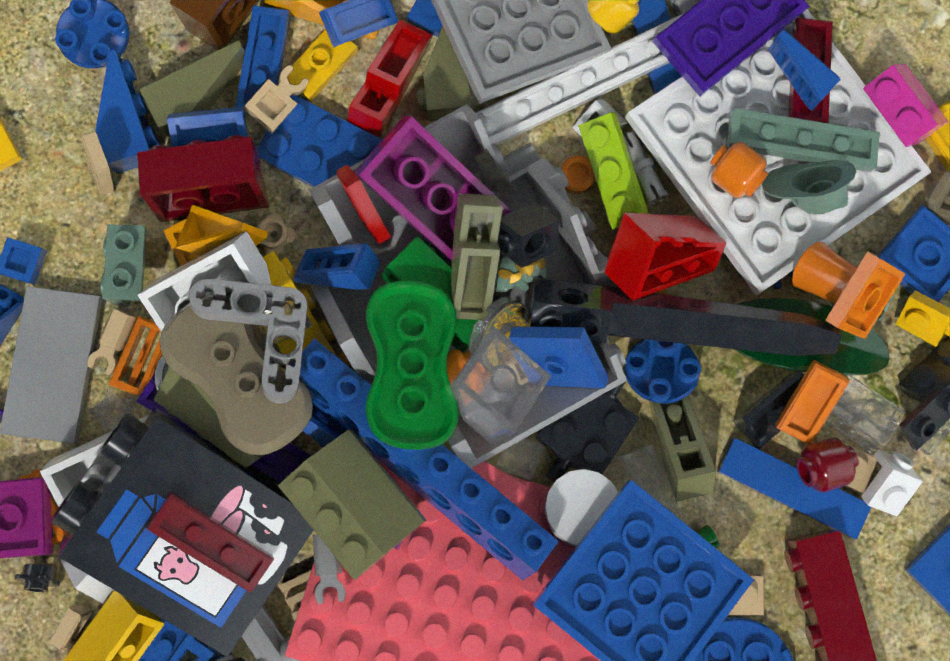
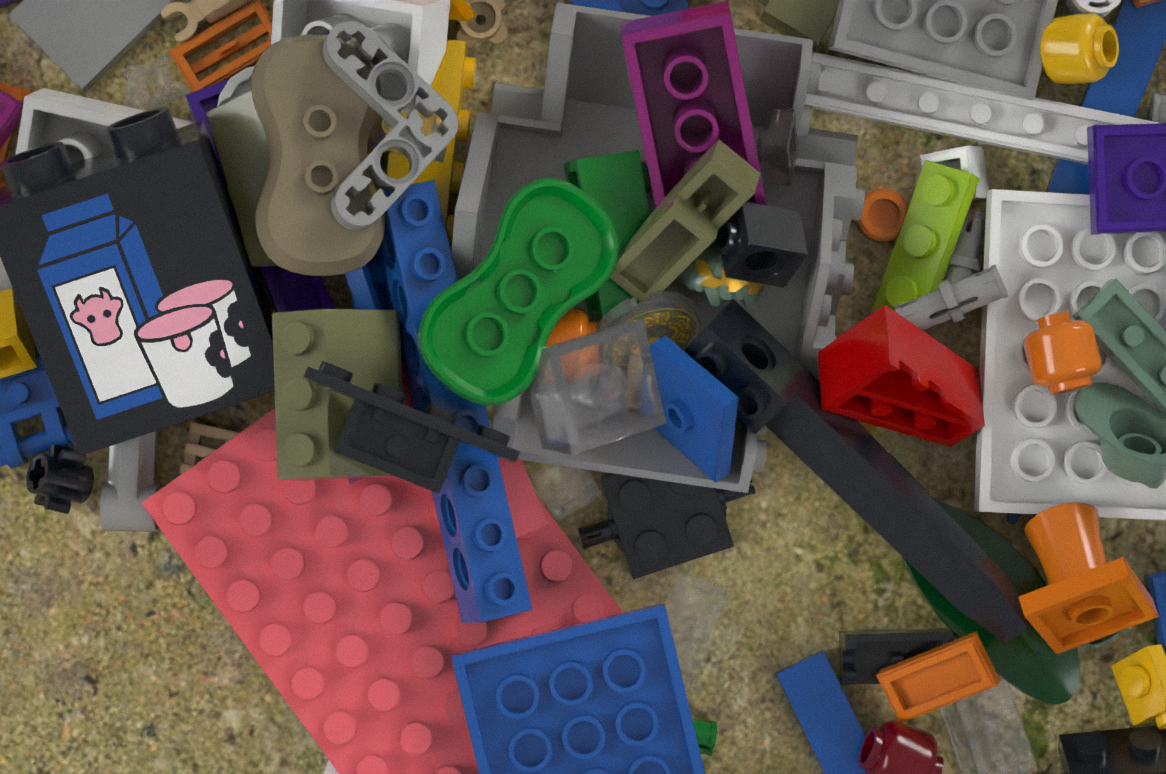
camera: 40 degrees right, 5 degrees up
dark red tile [146,492,274,593] -> none
blue slope [294,243,380,290] -> none
light grey bar [312,534,346,604] -> none
red tile [336,165,391,244] -> none
white tile [544,469,618,546] -> none
blue dish [625,339,701,404] -> none
olive slope [649,395,716,502] -> none
none -> black bracket [302,361,520,493]
none -> light grey pin [894,264,1009,330]

